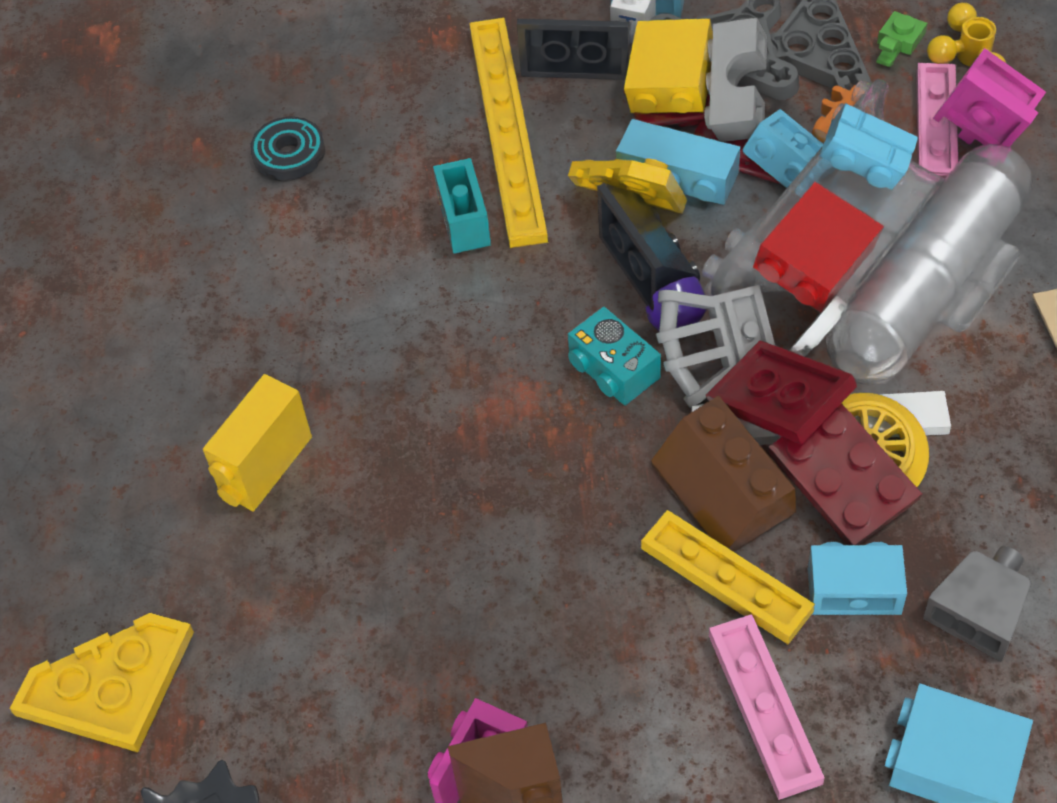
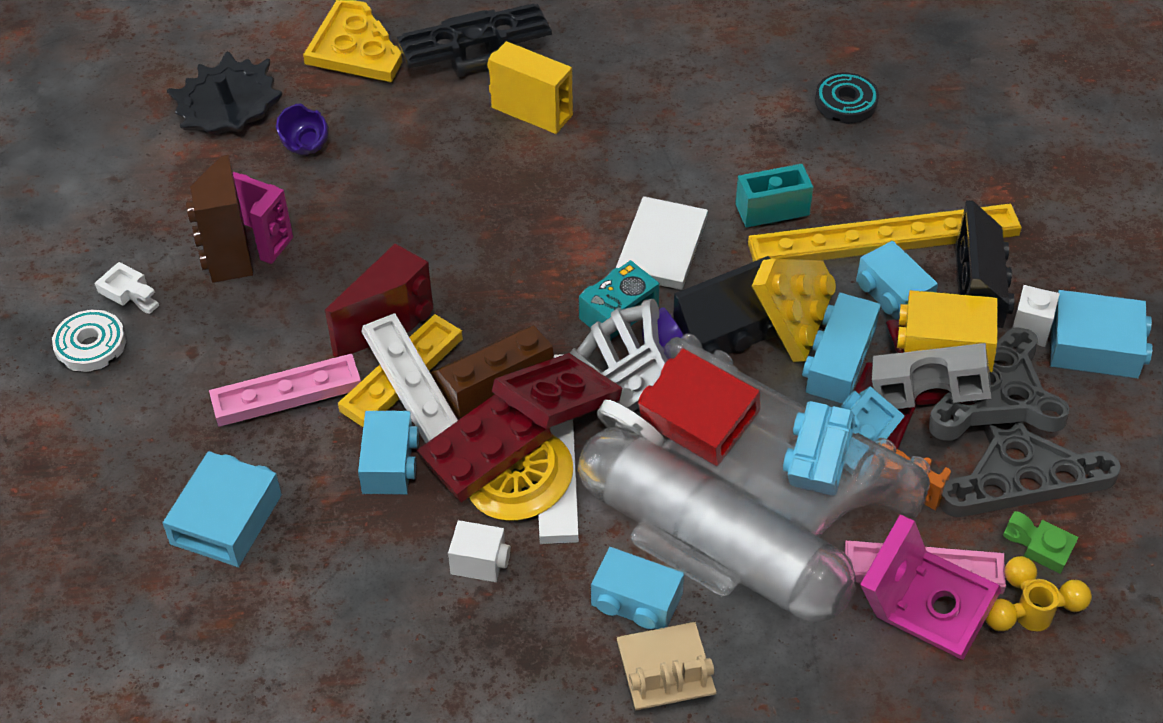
camera: 85 degrees right, 5 degrees down
flat silver torso [923,546,1031,662] -> none
none -> dark purple hair [276,103,329,156]
none -> dark red slope [325,244,433,357]
none -> white tile [361,313,458,443]
none -> black piece [397,3,552,78]
none -> white brick [448,520,511,582]
none -> medium azure brick [591,547,684,629]
none -> white tile [616,196,708,290]
none -> medium azure brick [856,241,938,320]

